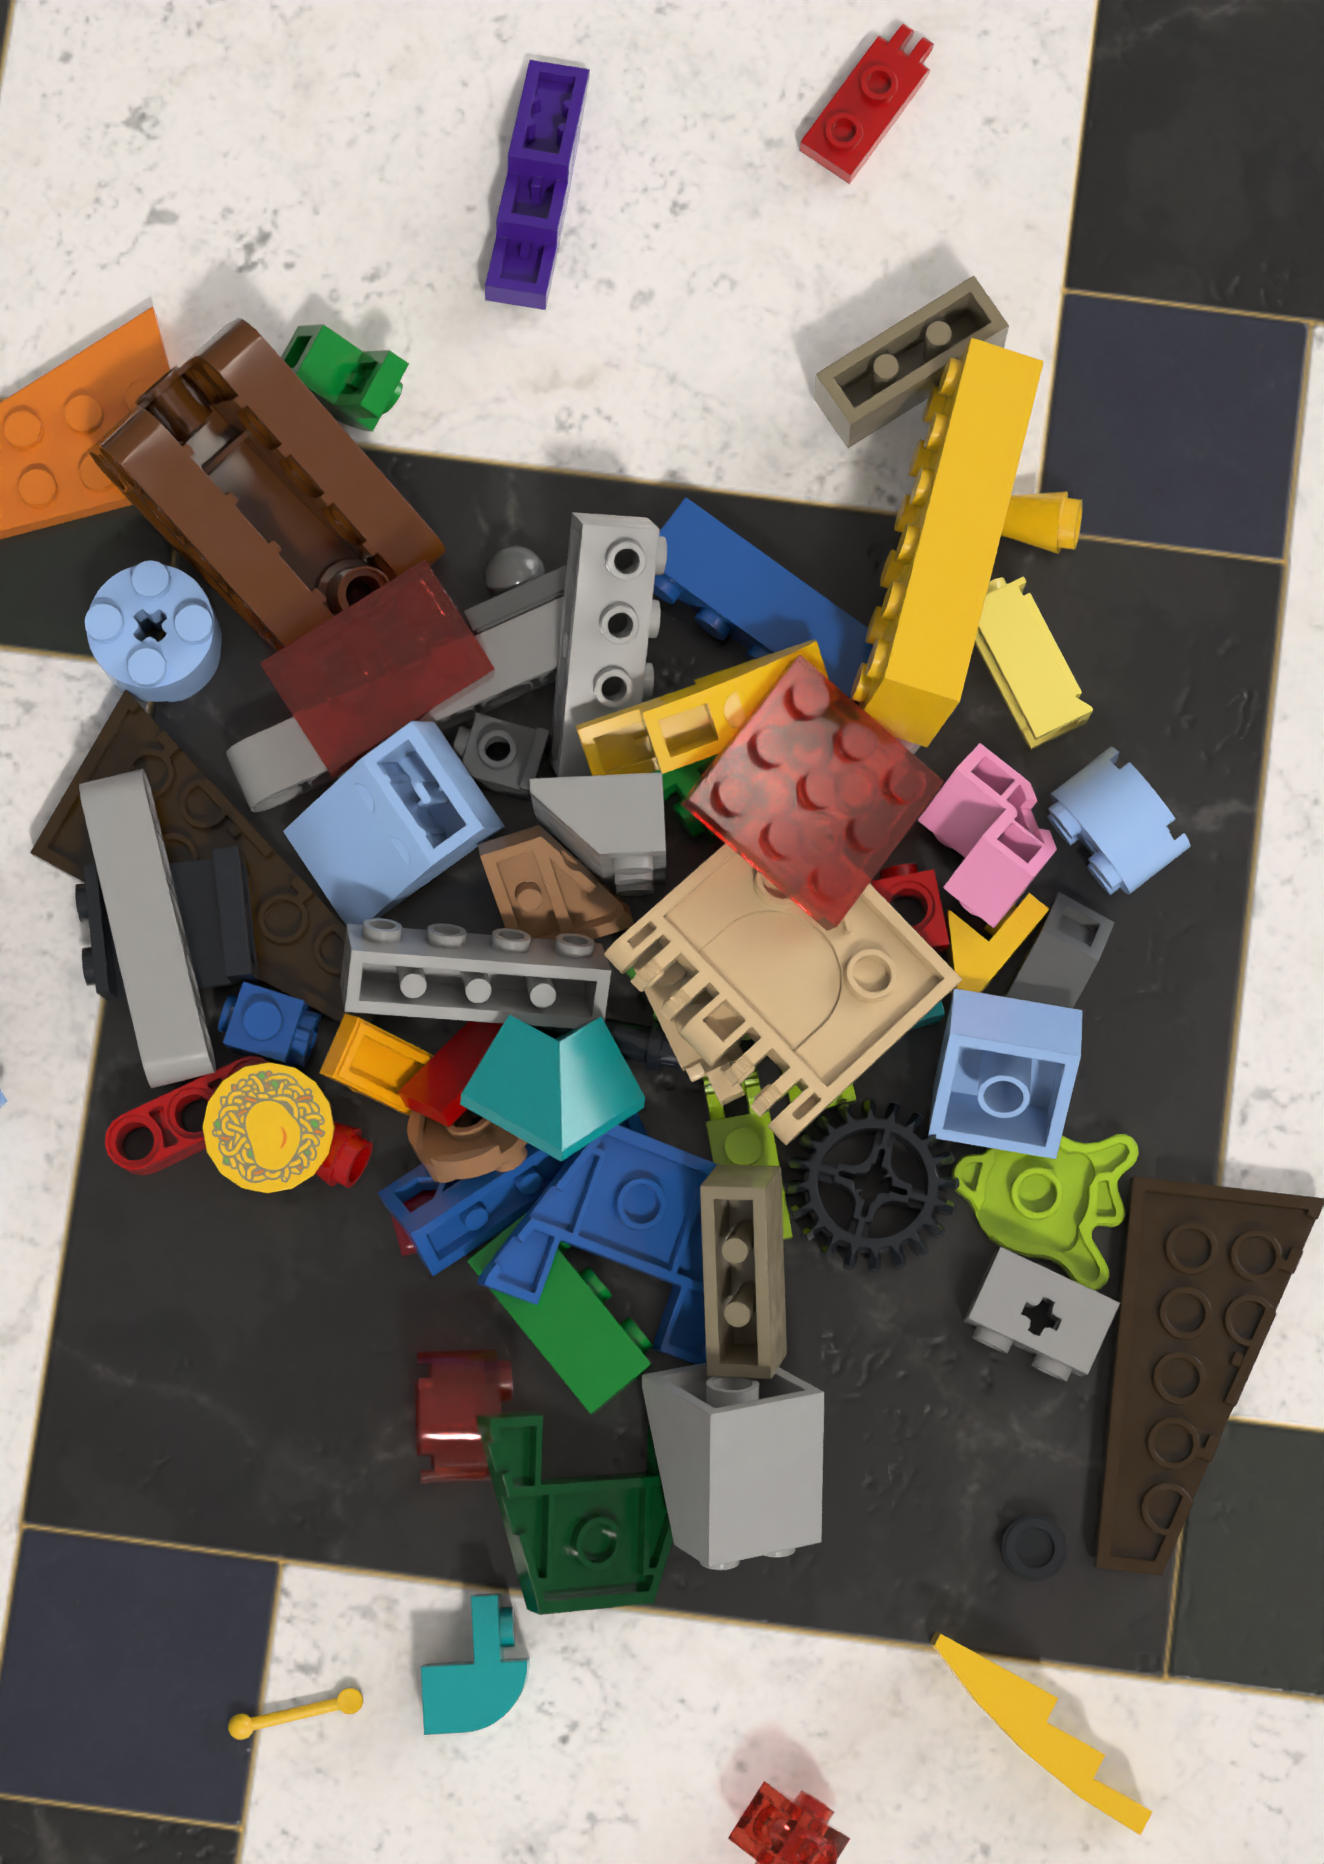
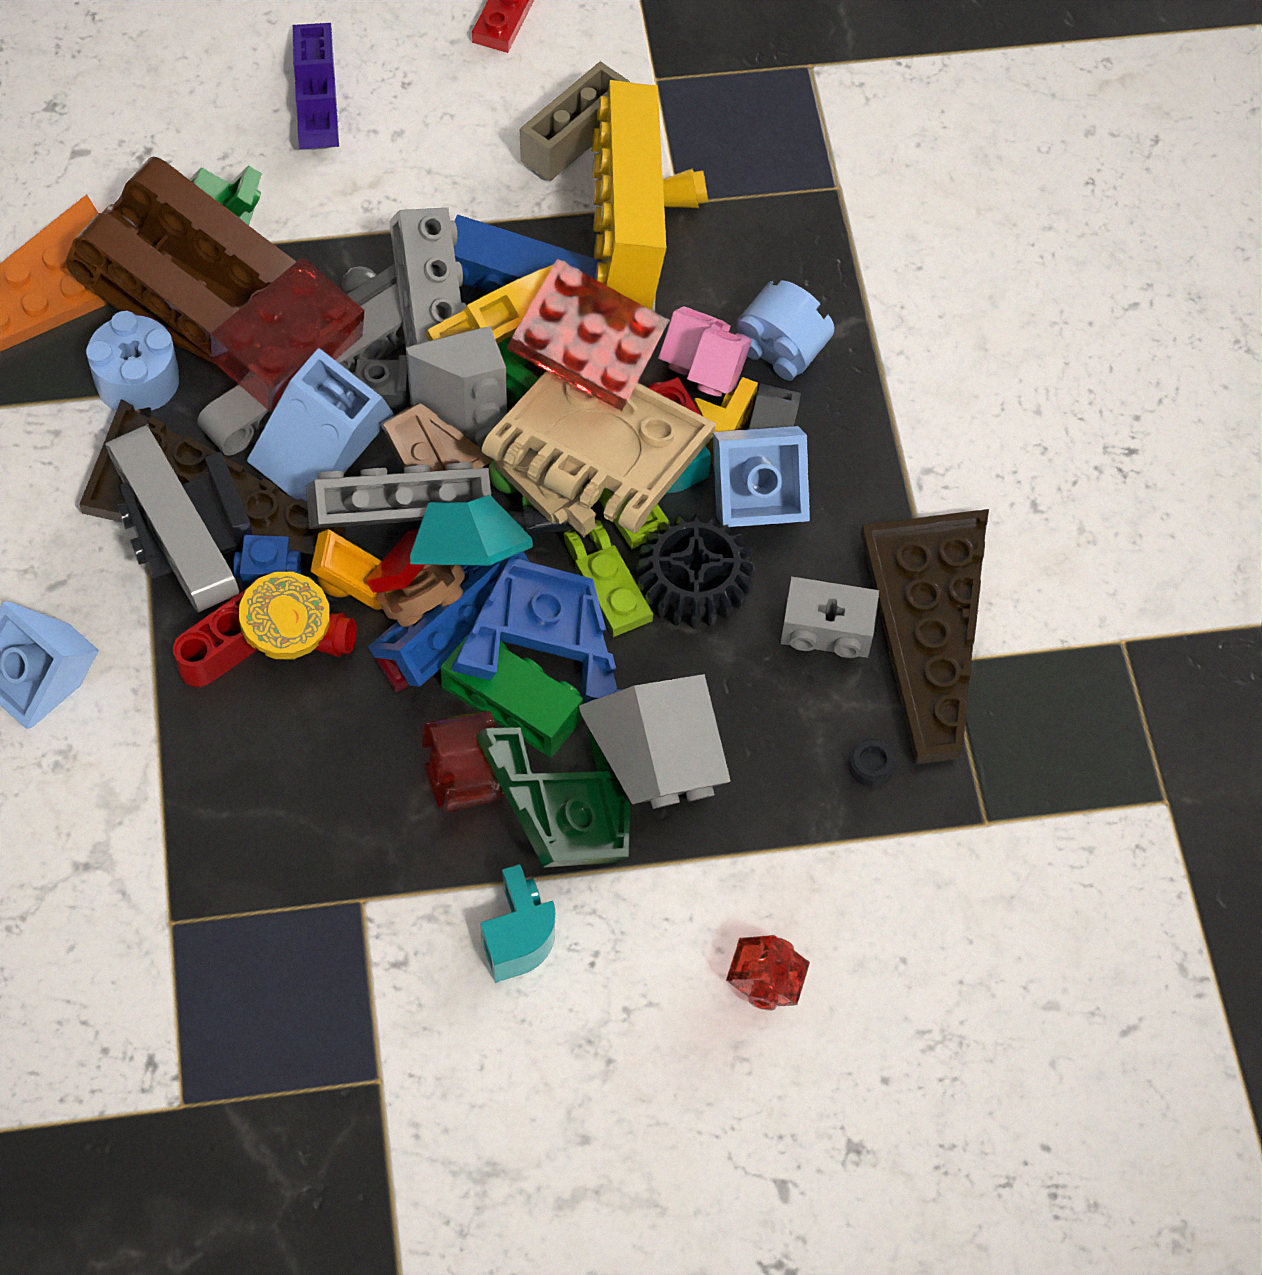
camera: 20 degrees left, 20 degrees down
yellow hinge [228,1687,364,1740] -> none
dark tan brick [700,1165,787,1379] -> none
yellow slope [930,1631,1153,1836] -> none
lime tile [951,1134,1139,1291] -> none
light yellow window [974,576,1093,750] -> none

